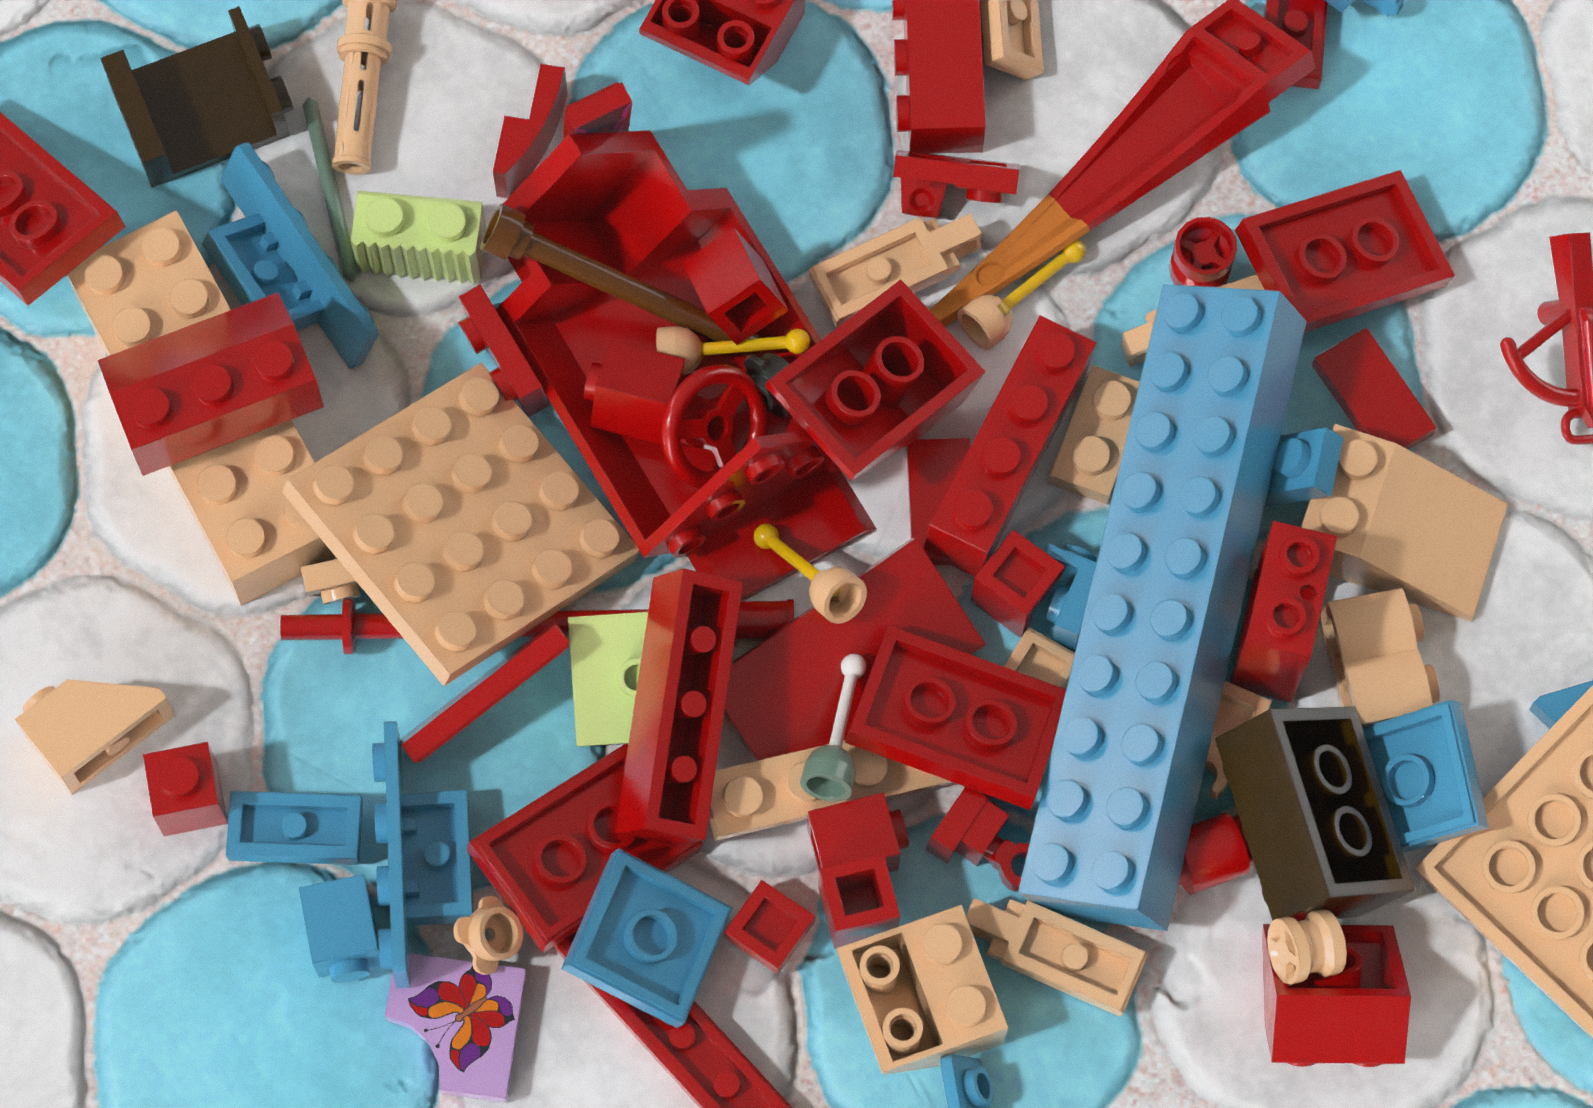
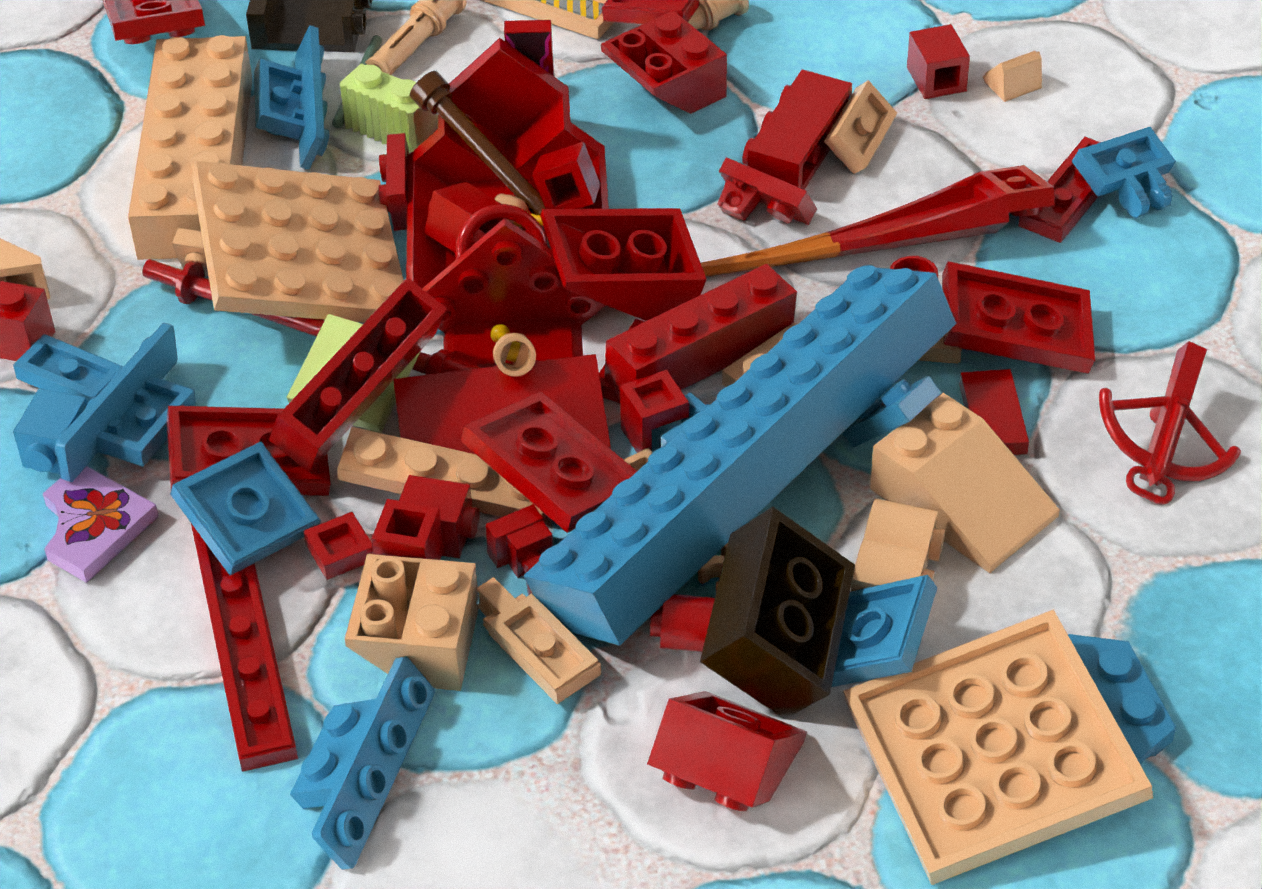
camera: 30 degrees right, 25 degrees down
red slope [97,292,324,476] -> none
red tile [401,620,570,763] -> none
light nougat plate [453,896,523,975] -> none
sand green hinge [800,654,867,801] -> none
light nougat hinge [809,213,982,328] -> none
hinge [957,239,1086,350] -> none
red window [1229,521,1337,703] -> none
light nougat wheel [1267,909,1347,985] -> none

